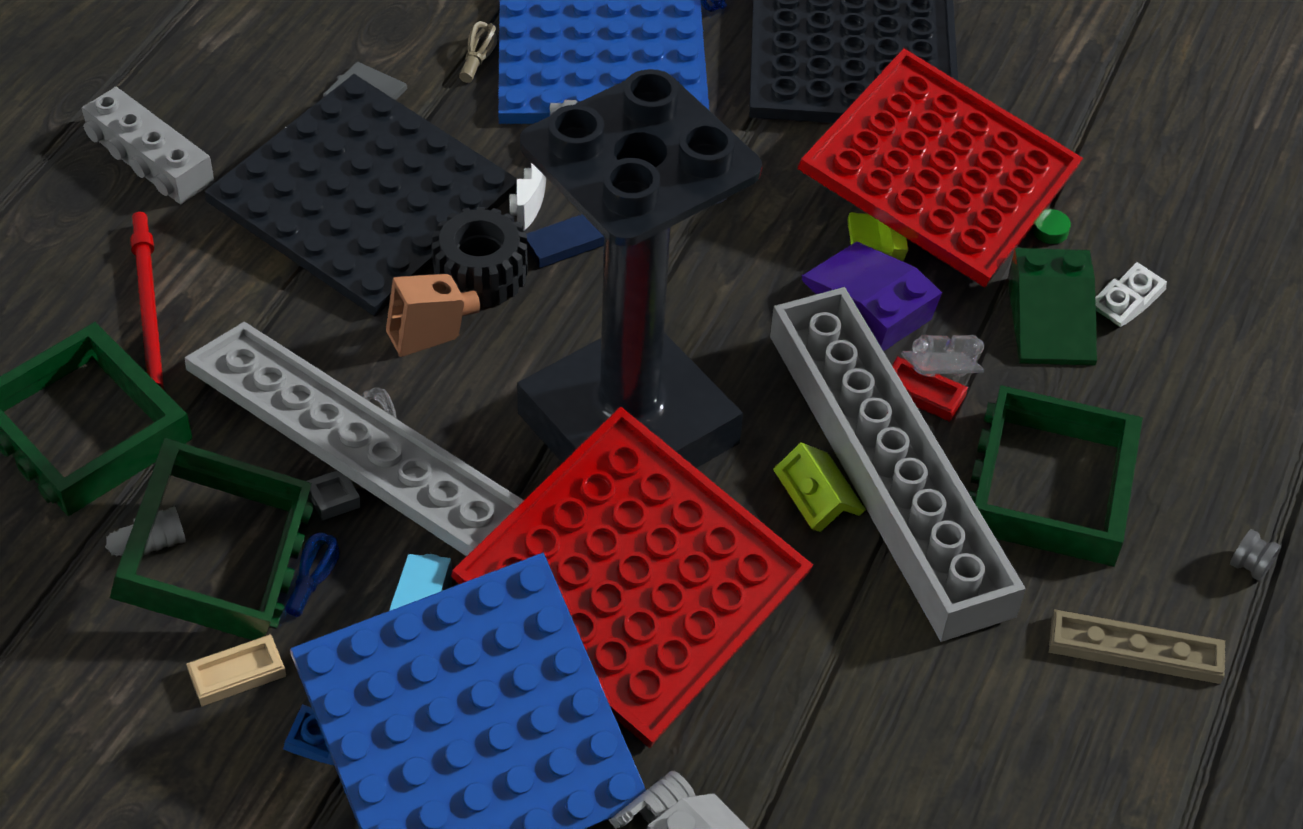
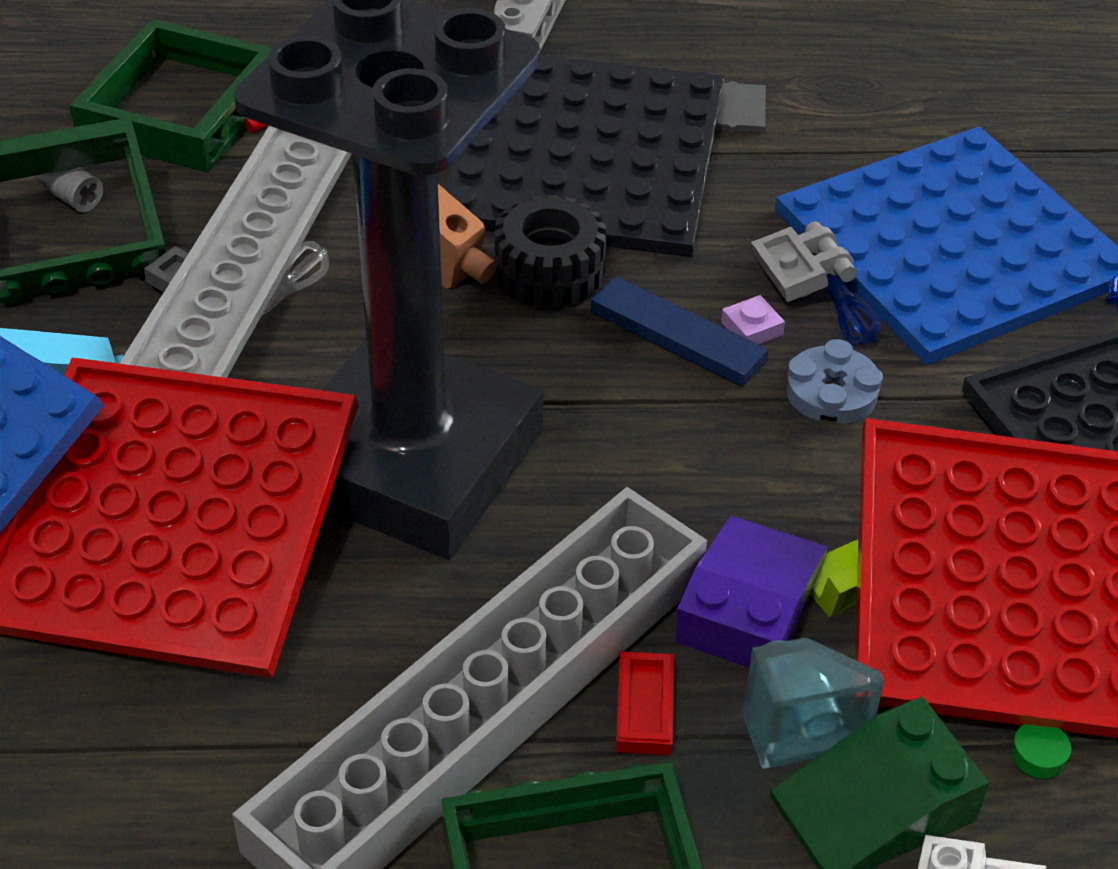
camera: 65 degrees right, 5 degrees down
clear blue piece [285,533,340,617] -> none
dark tan piece [459,21,497,83] -> none
white slope [509,163,546,231] -> none
lime panel [773,442,866,532] -> none
clear hinge [901,335,985,377] -> none
none -> clear light blue slope [742,637,884,769]

